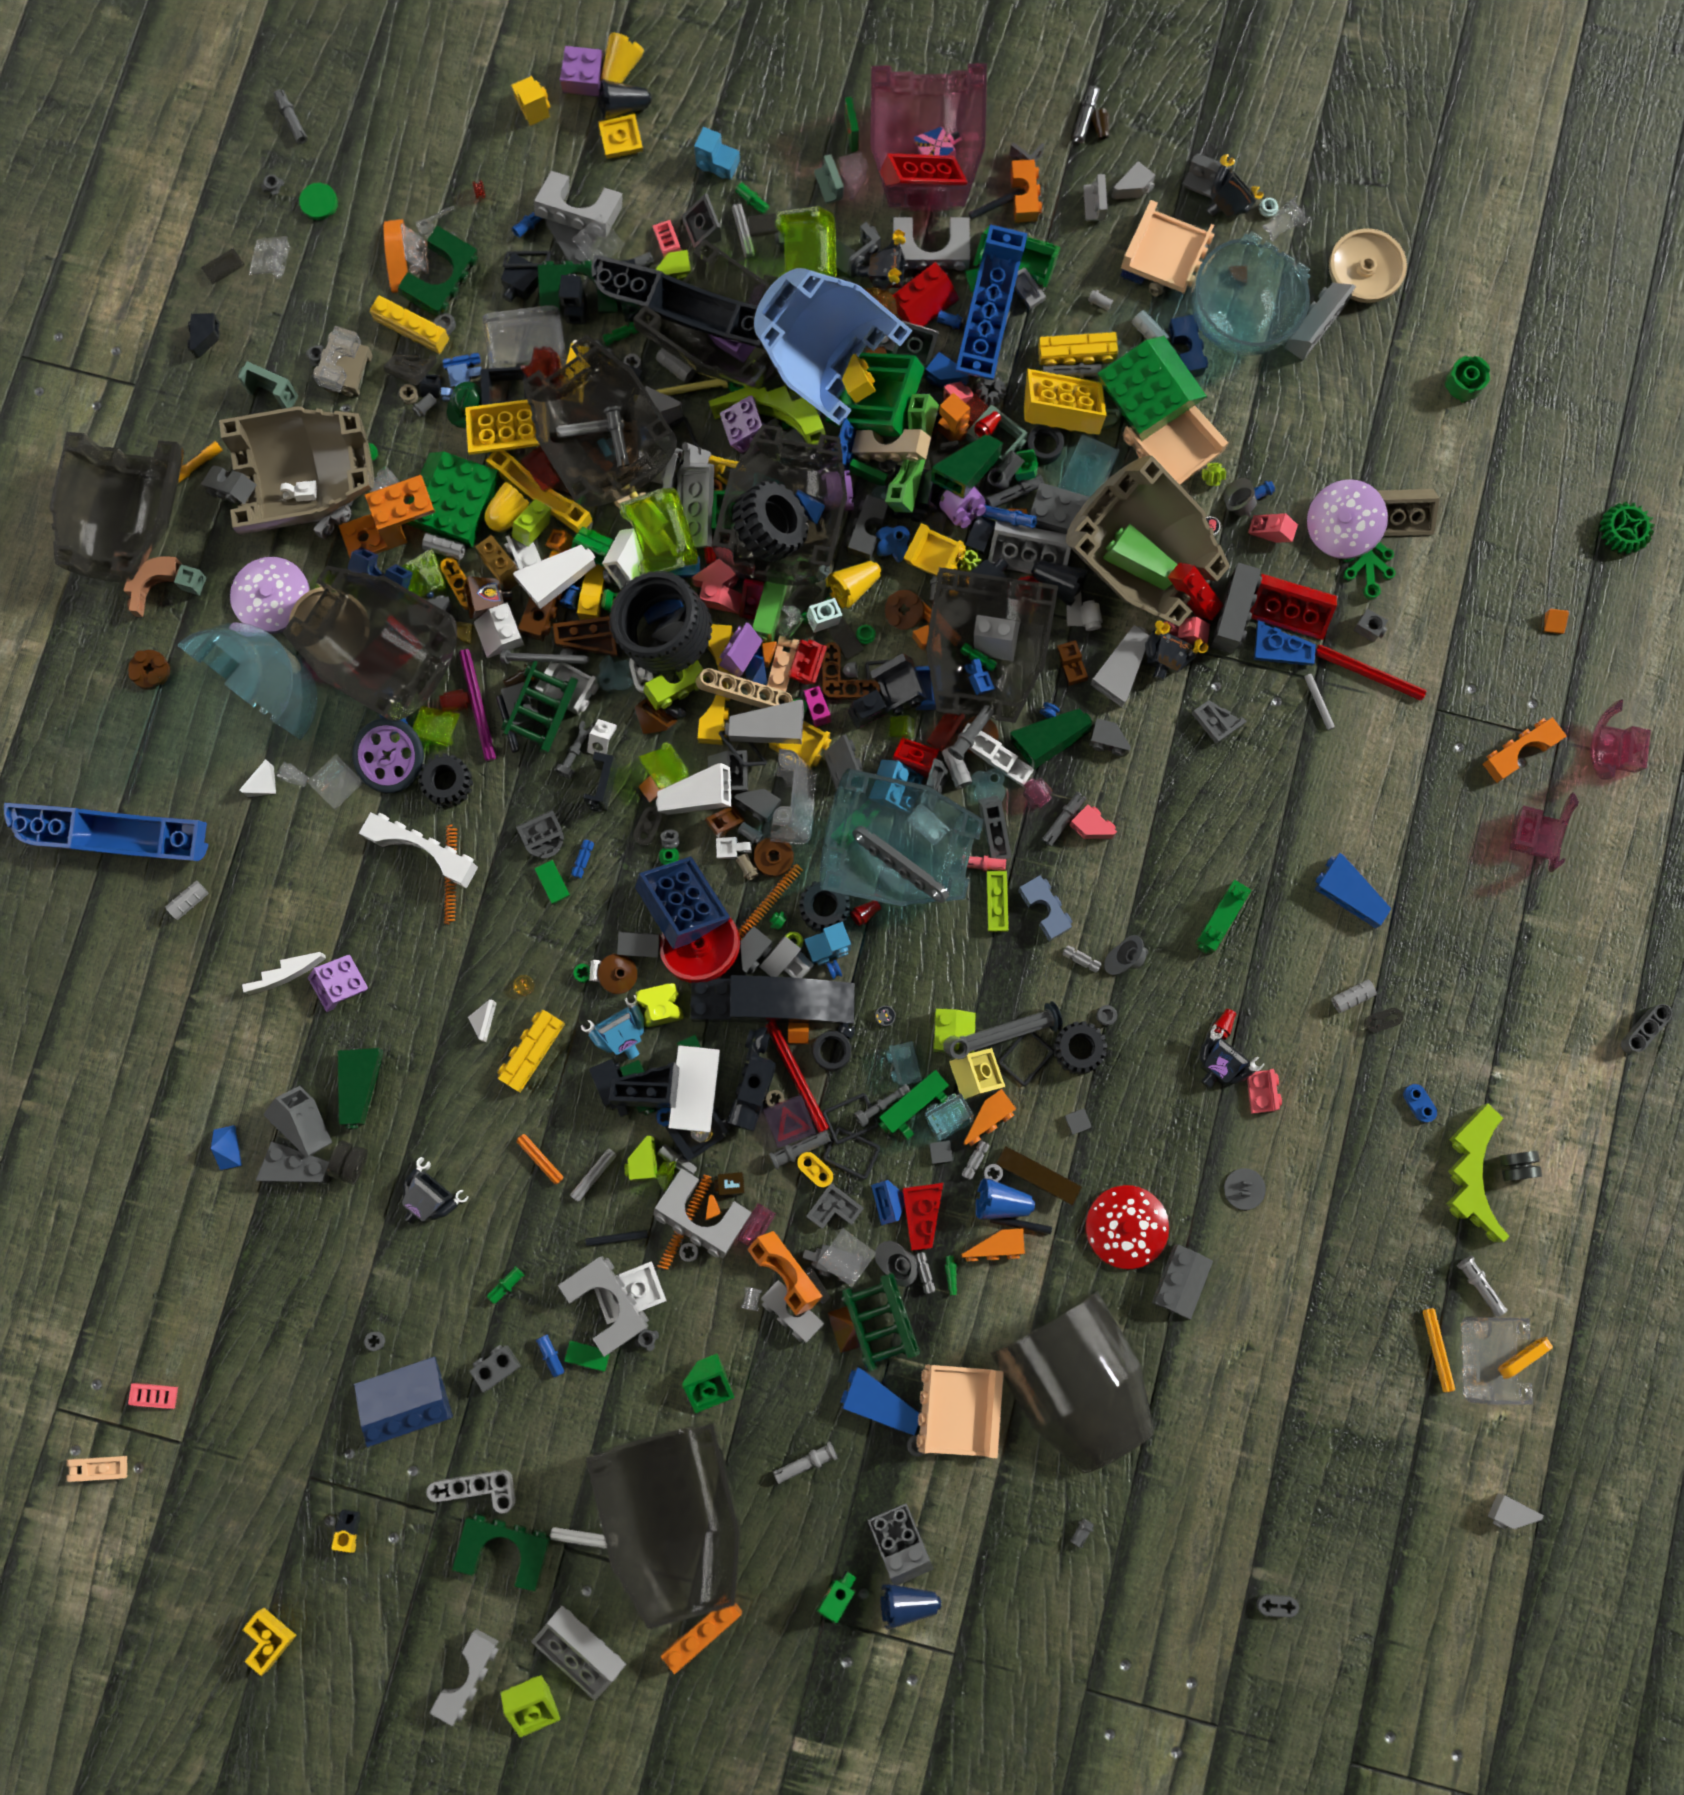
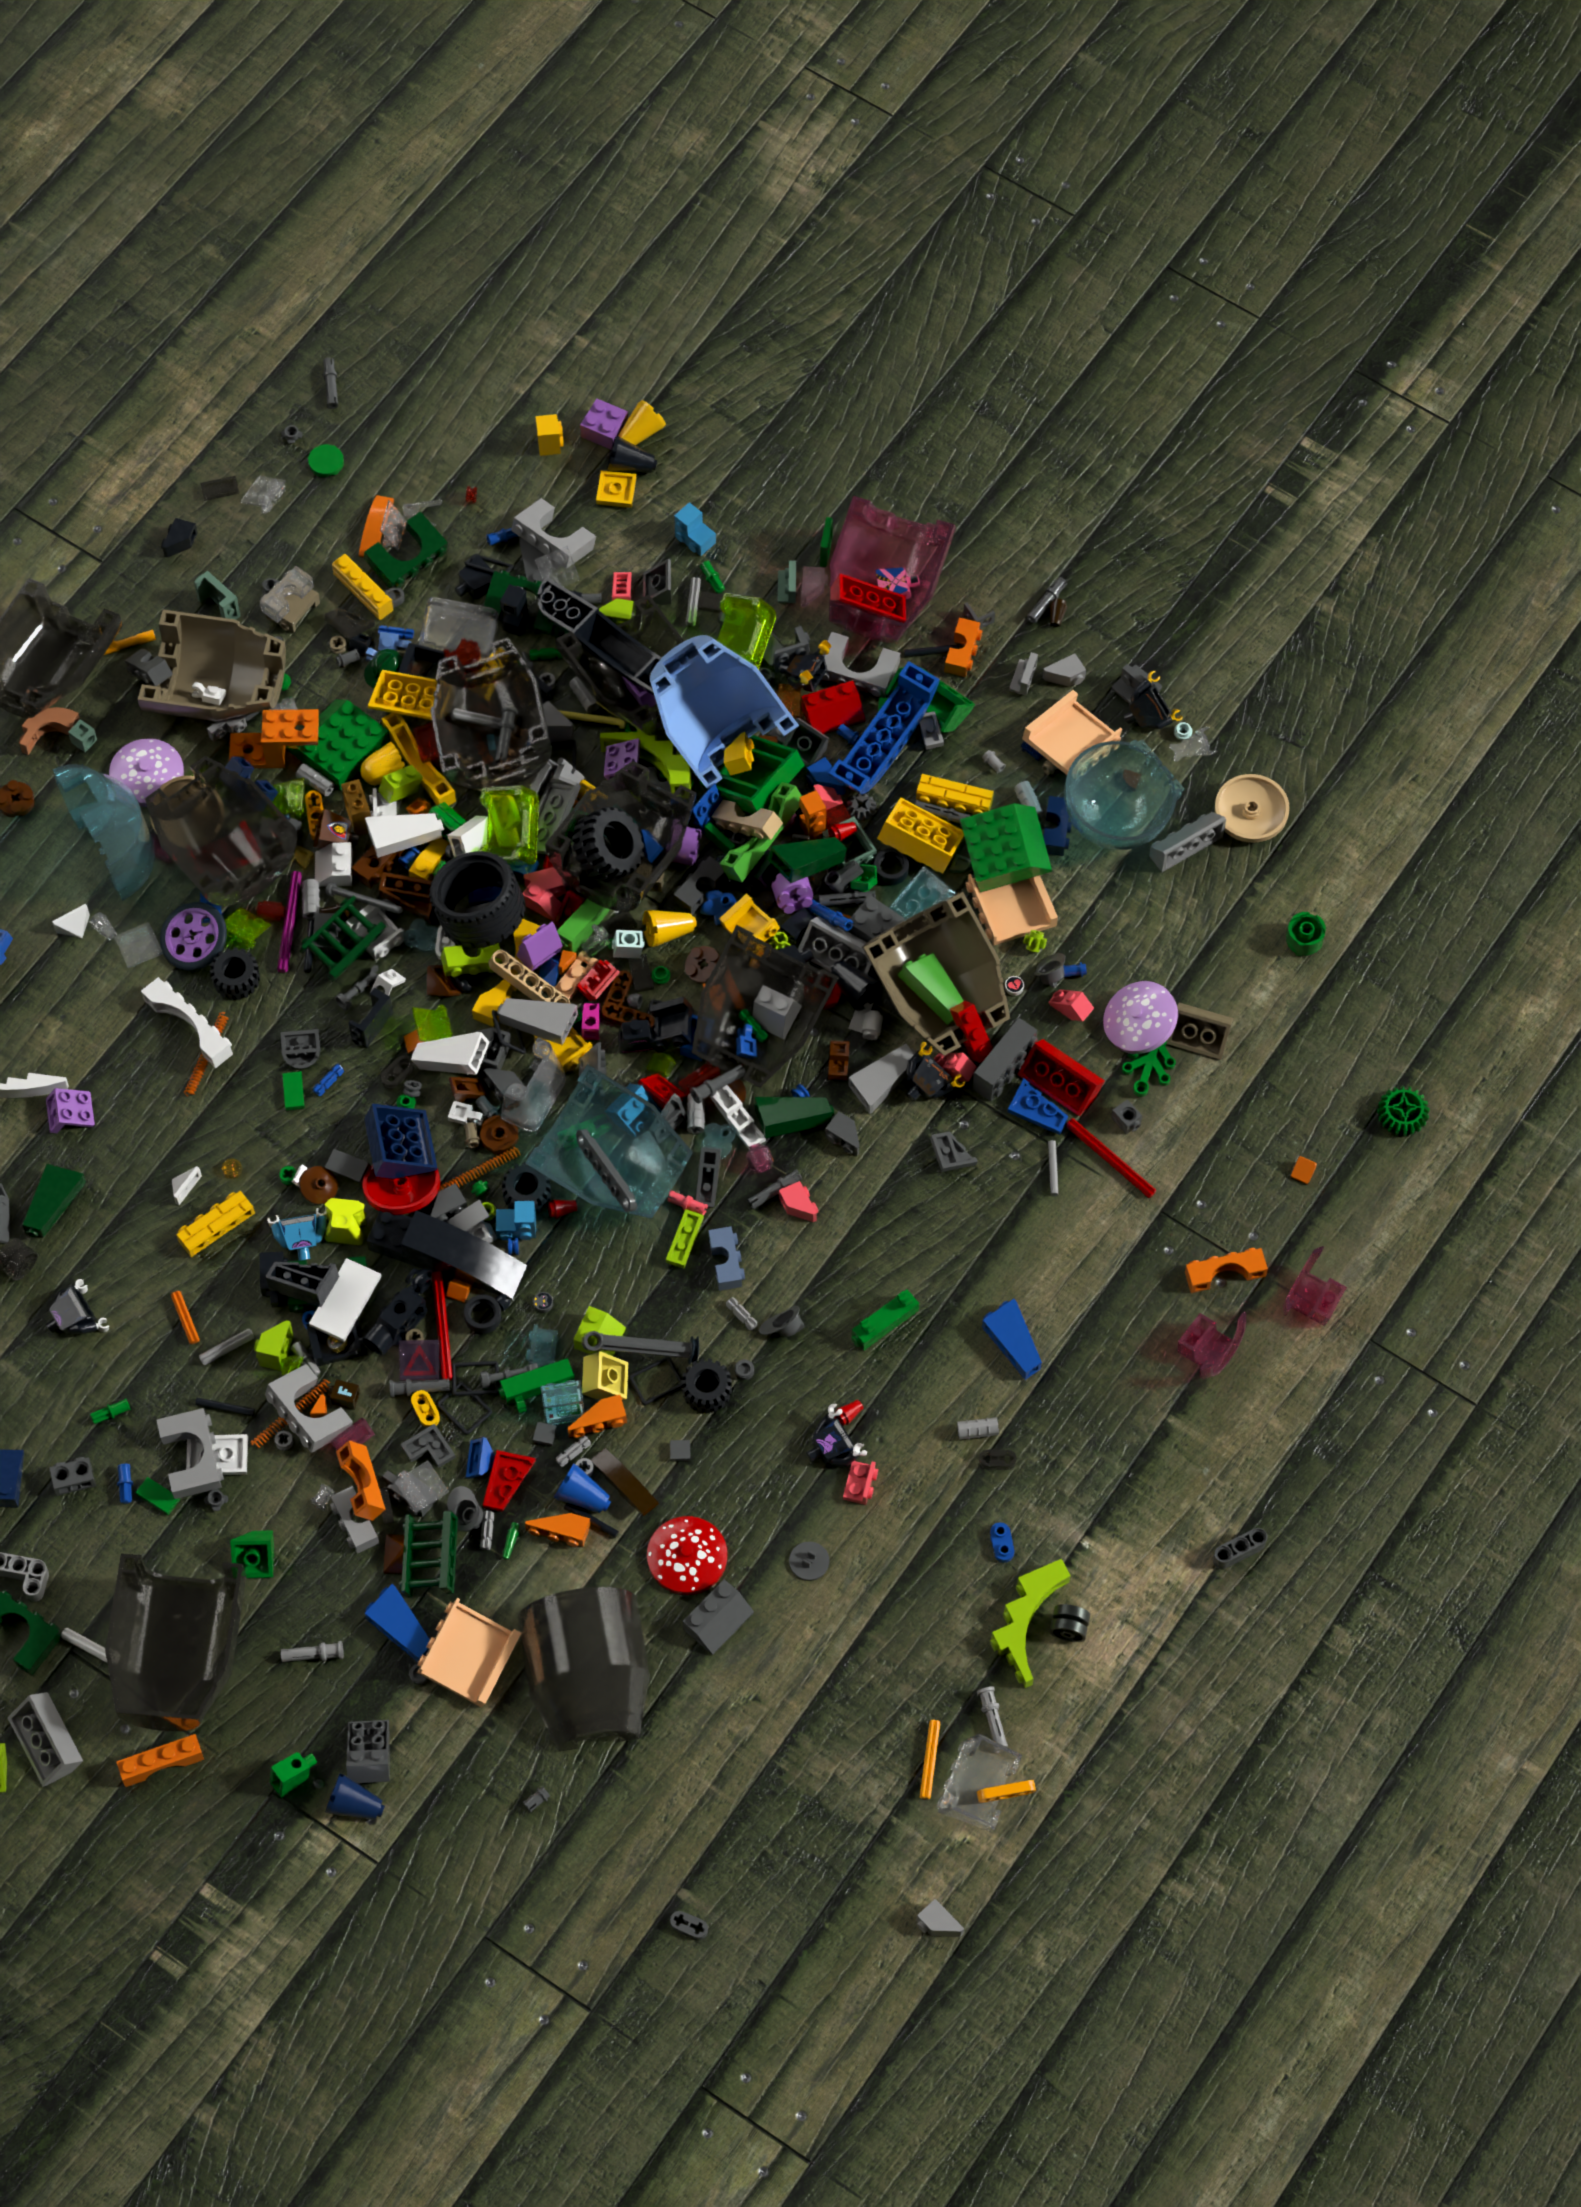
camera: 20 degrees right, 15 degrees down
none -> light grey axle [301,879,320,920]

